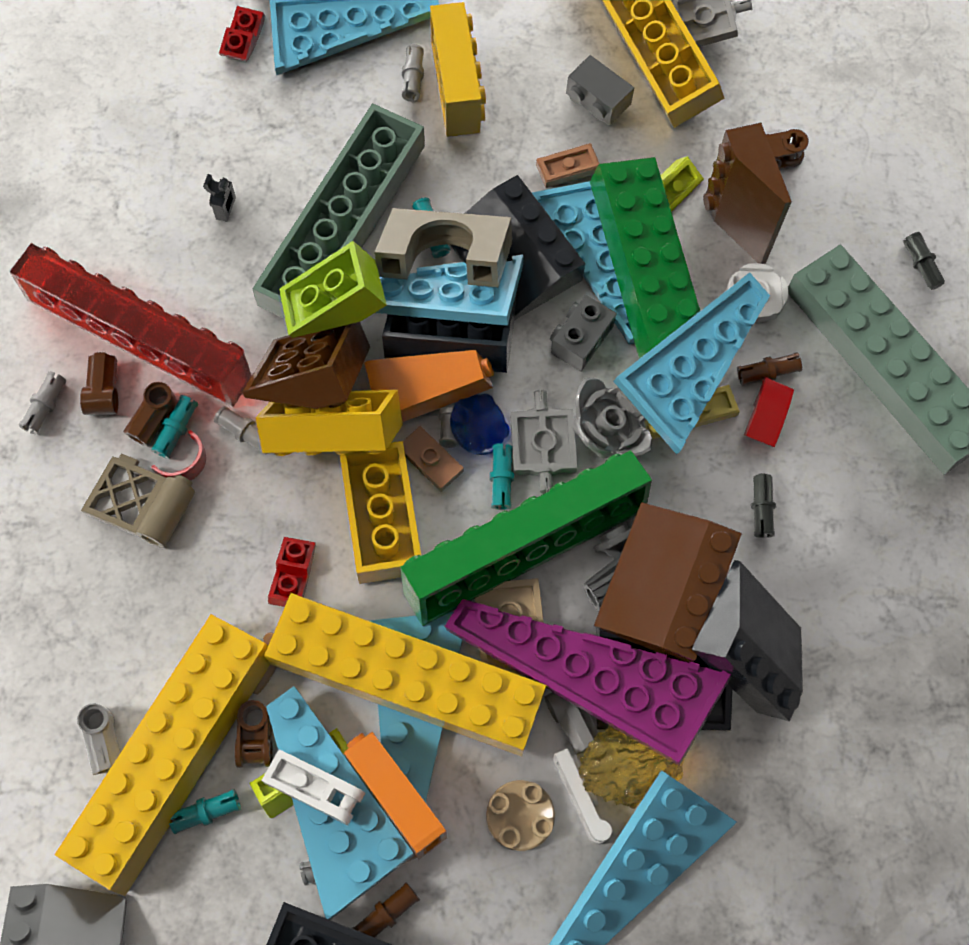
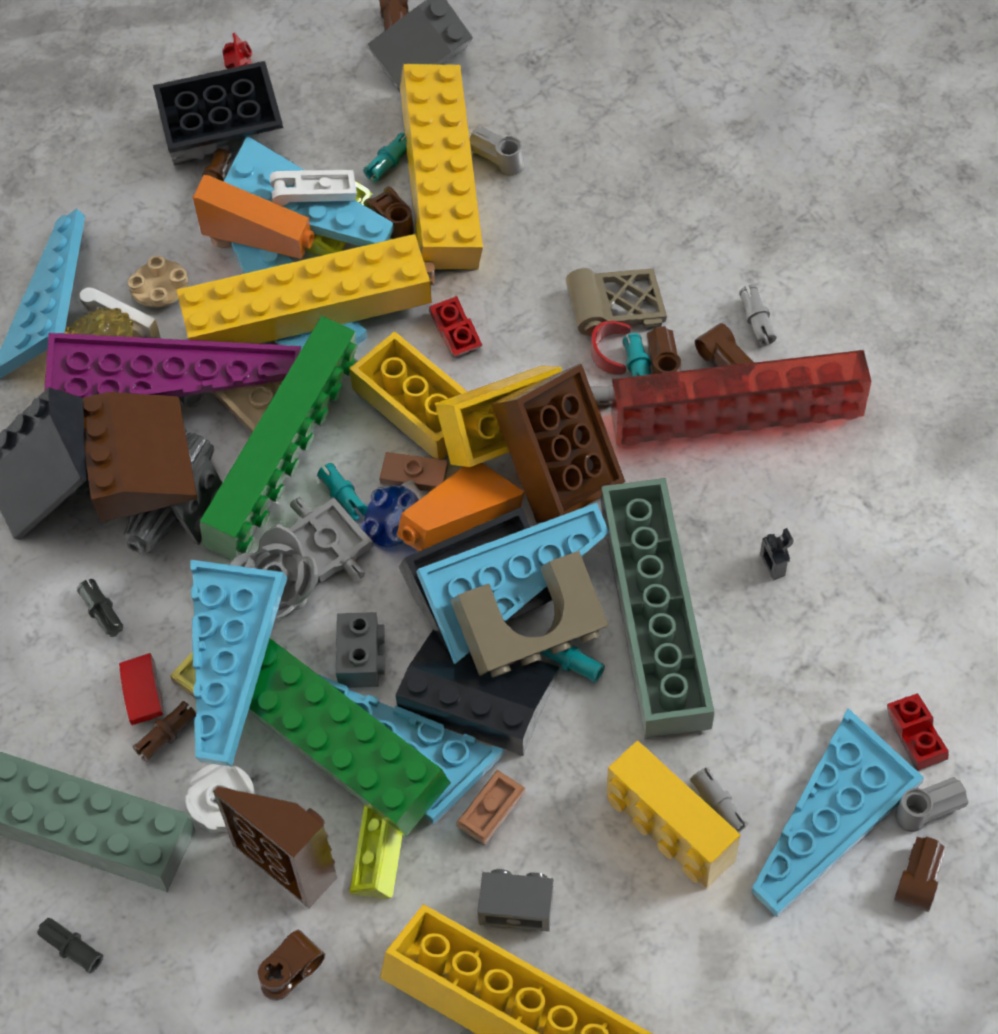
camera: 150 degrees right, 10 degrees down
lime slope [279,241,387,338] -> none

